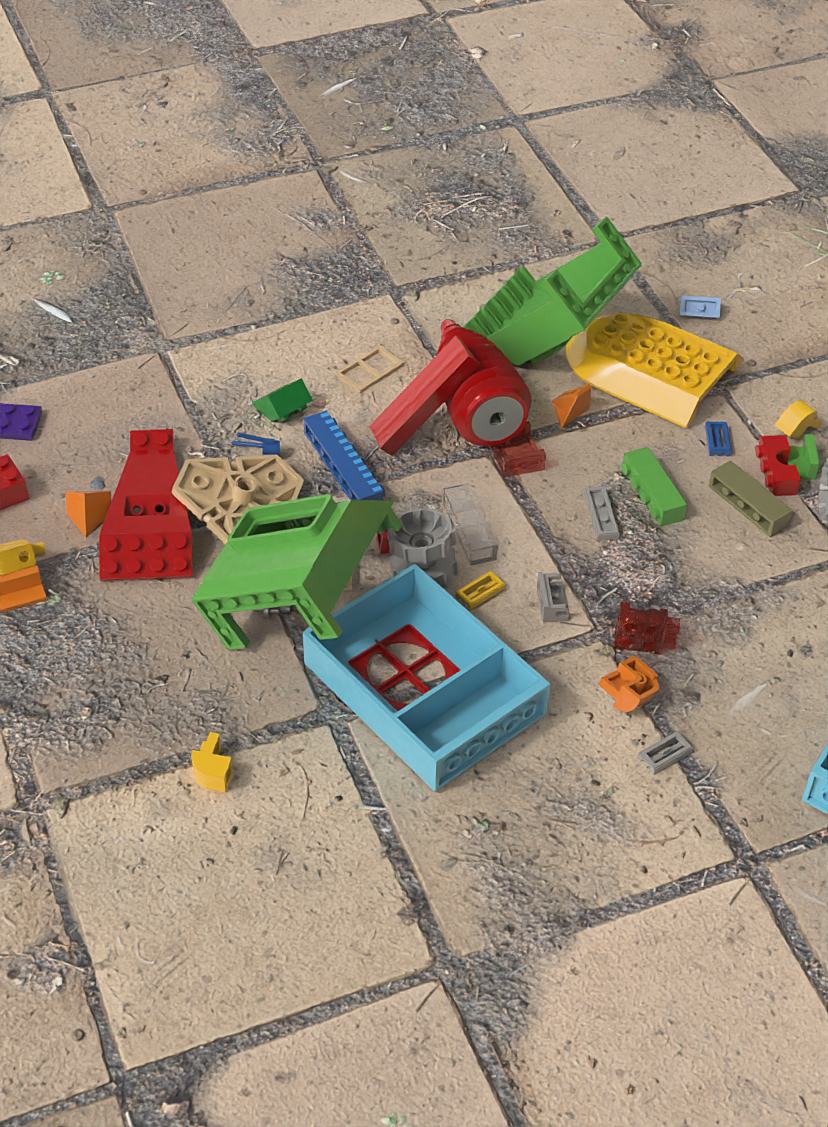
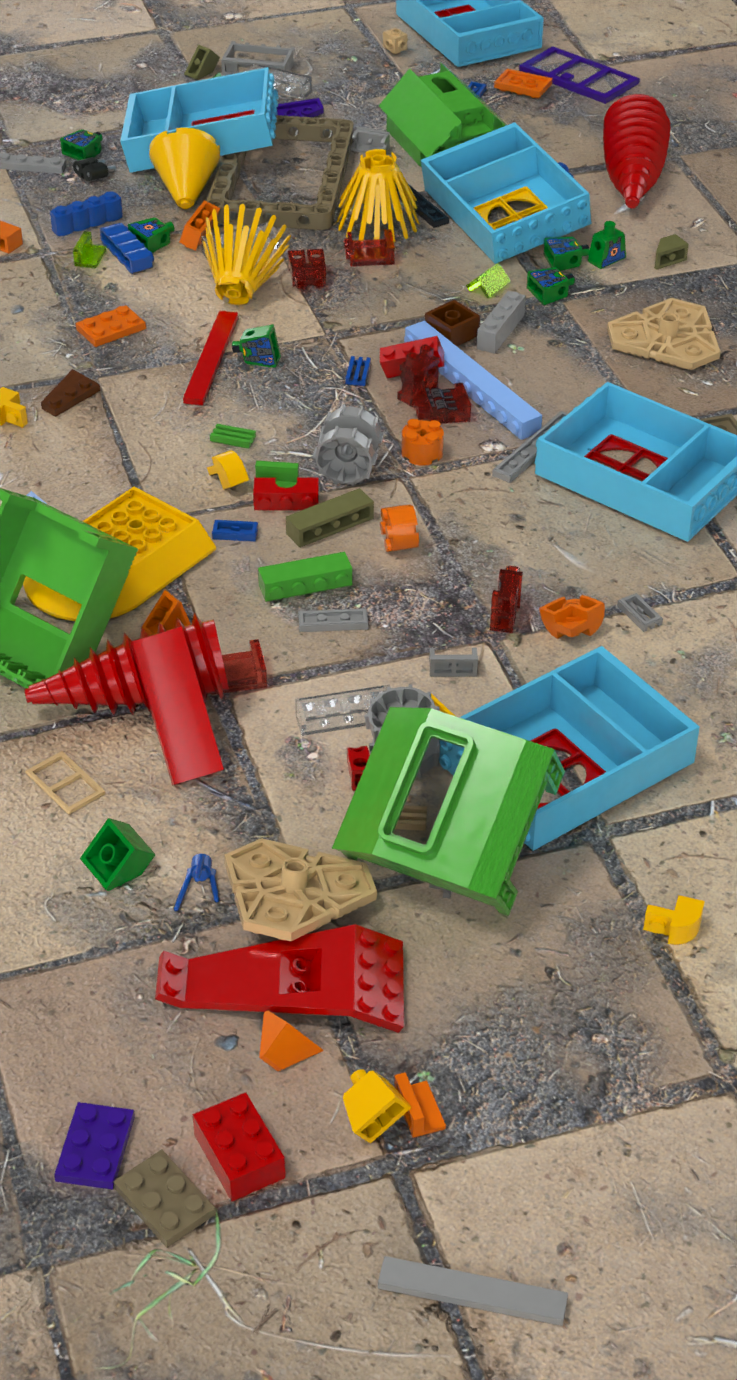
camera: 85 degrees left, 5 degrees down
blue brick [304,410,385,501] -> none
none -> orange brick [380,504,419,552]

